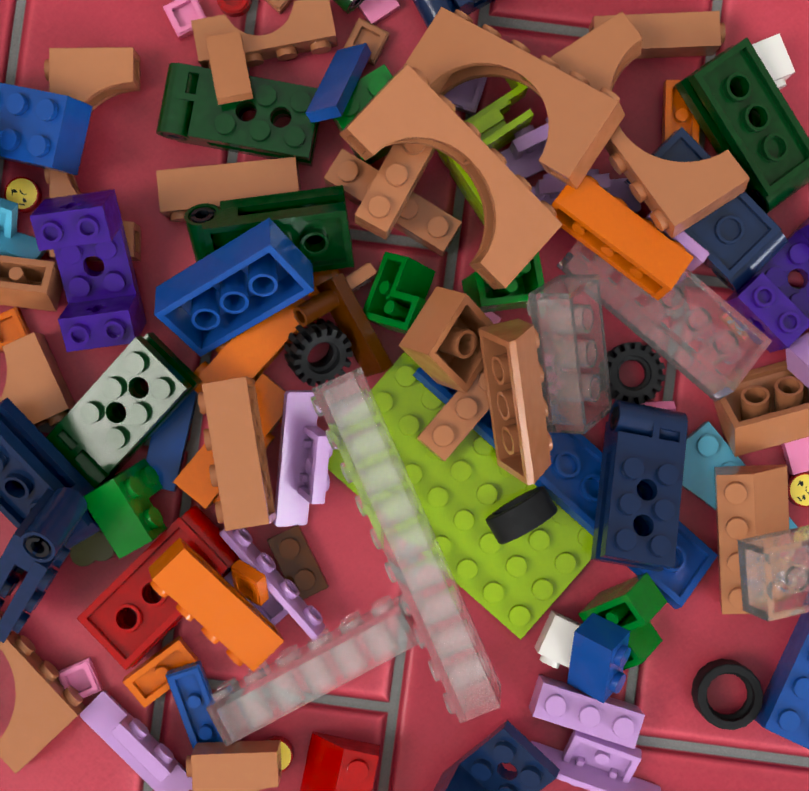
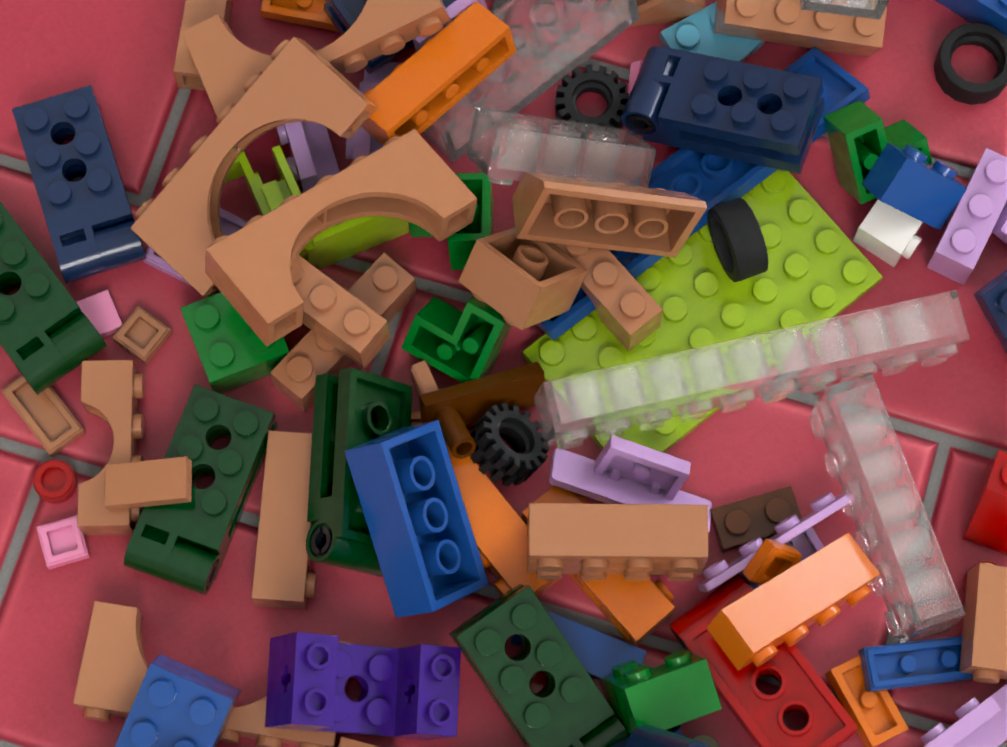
camera: 80 degrees left, 15 degrees down
blue tile [306,43,371,123] -> none

